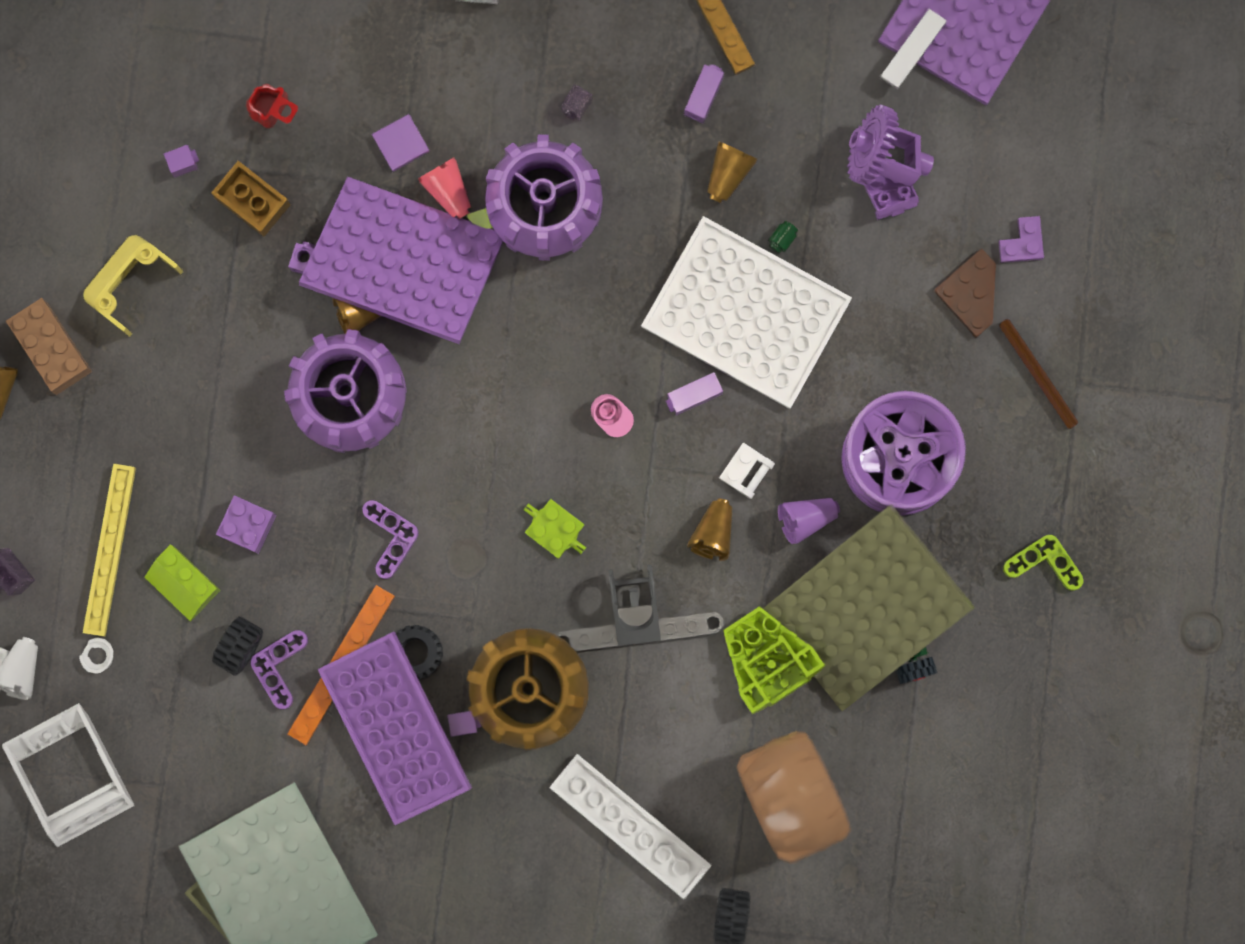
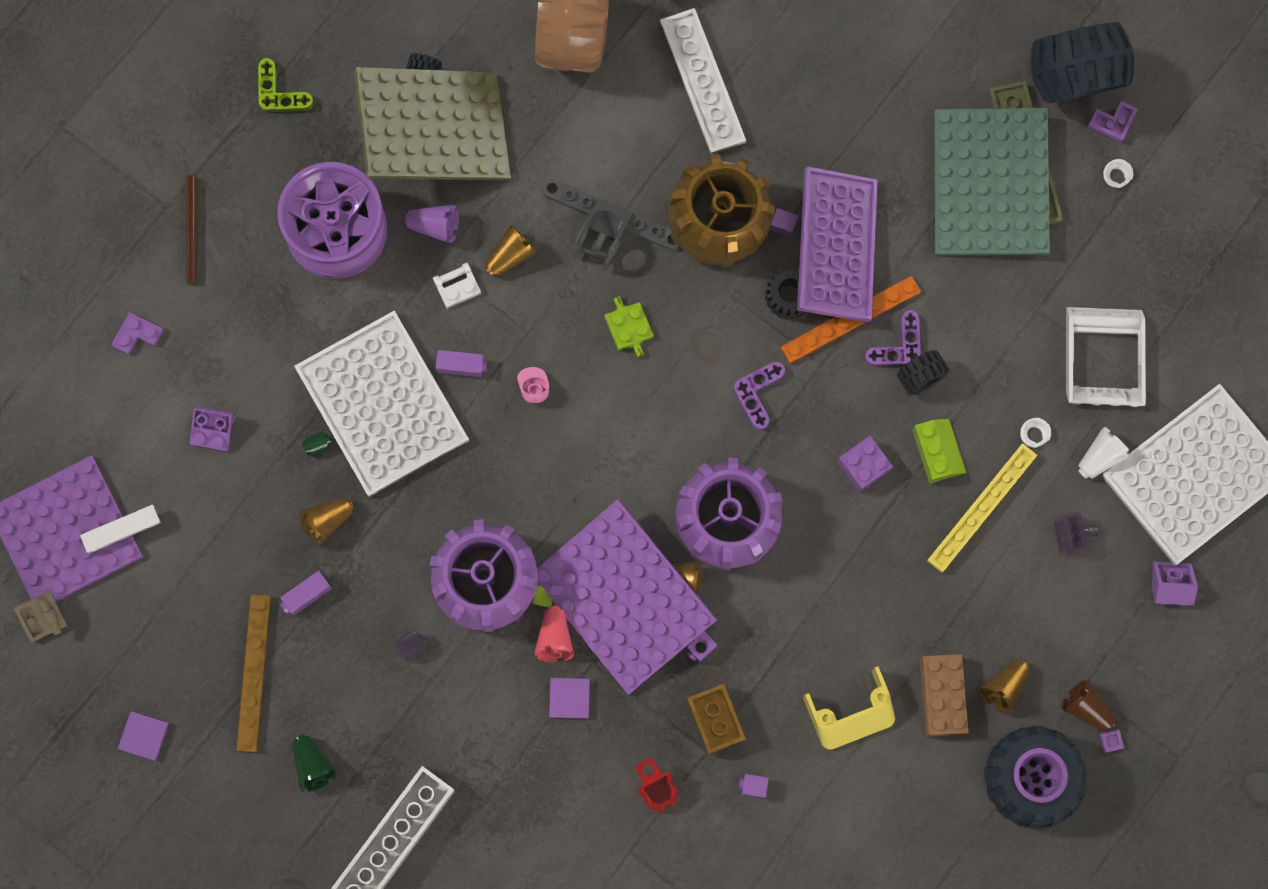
camera: 155 degrees left, 5 degrees down
lime wedge [723,607,825,714] -> none
medium lavender piece [847,104,934,186] -> none
reddish brown plate [934,248,996,338] -> none

